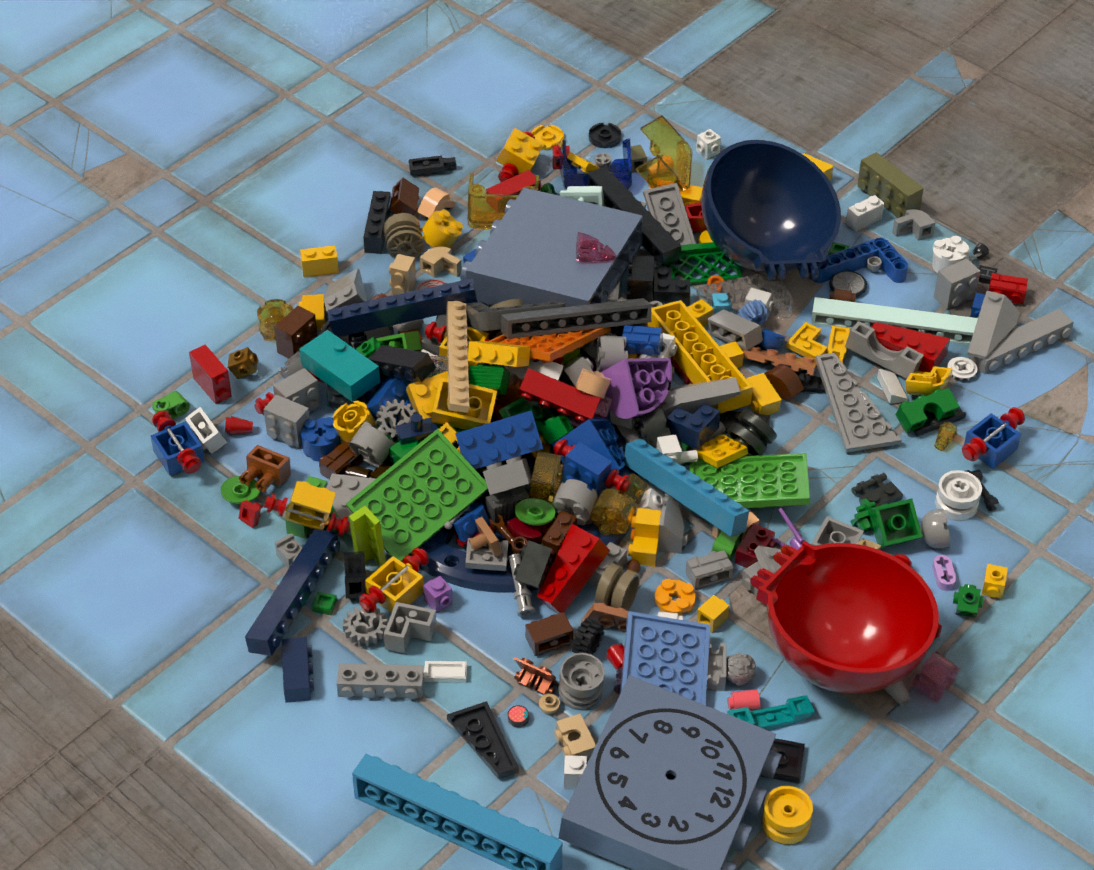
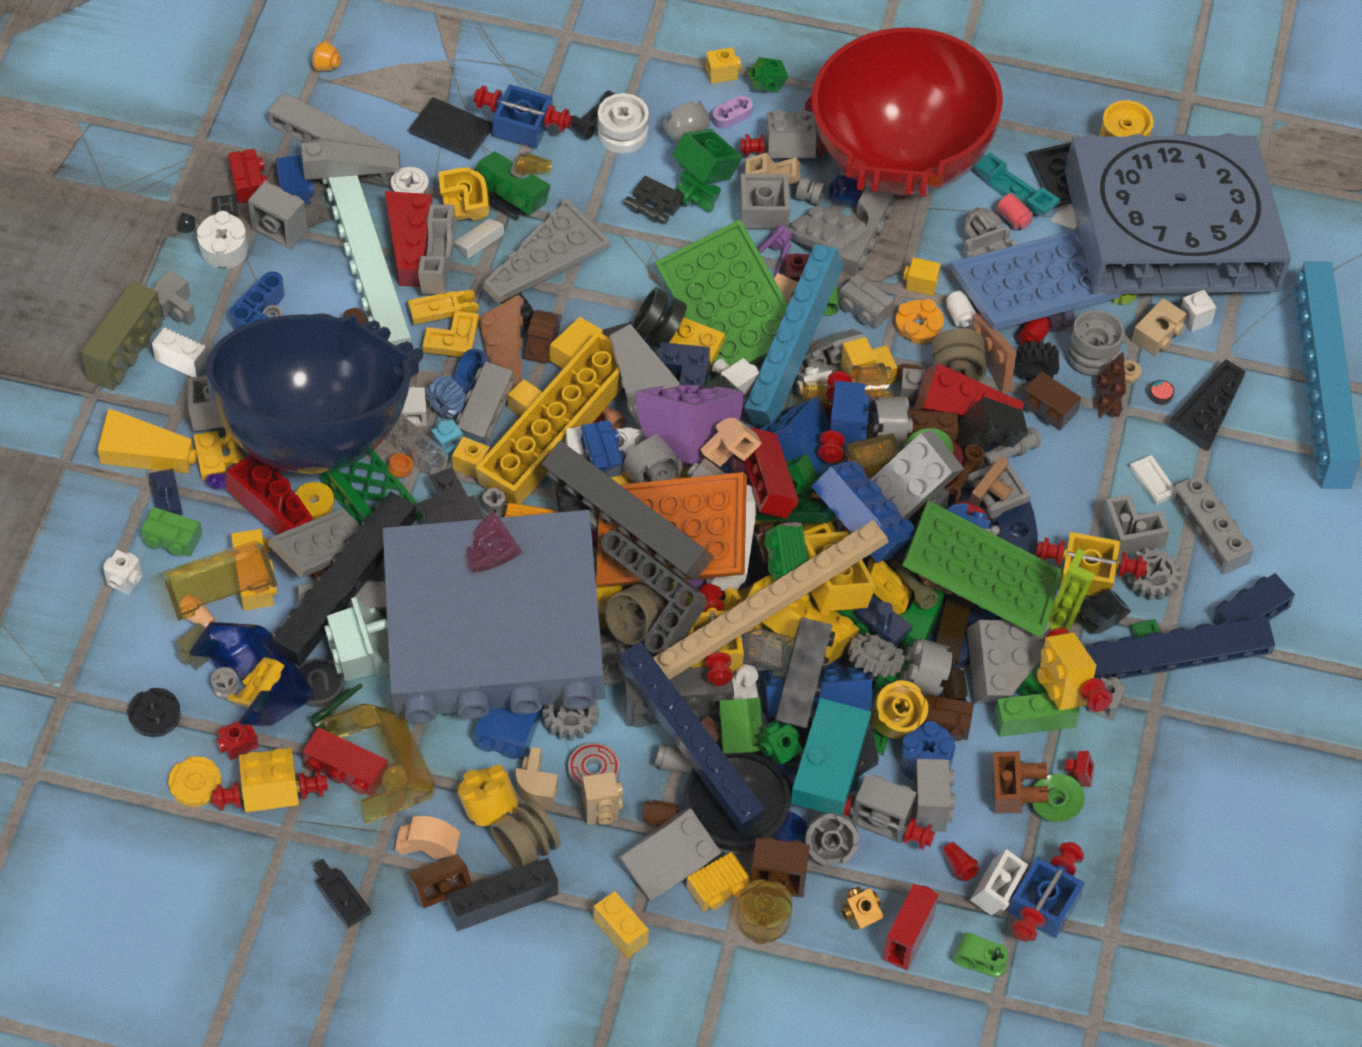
camera: 120 degrees left, 10 degrees up
medium lavender brick [423,576,453,613] -> none
yellow brick [468,341,530,367] -> none
none -> black tile [409,97,493,159]

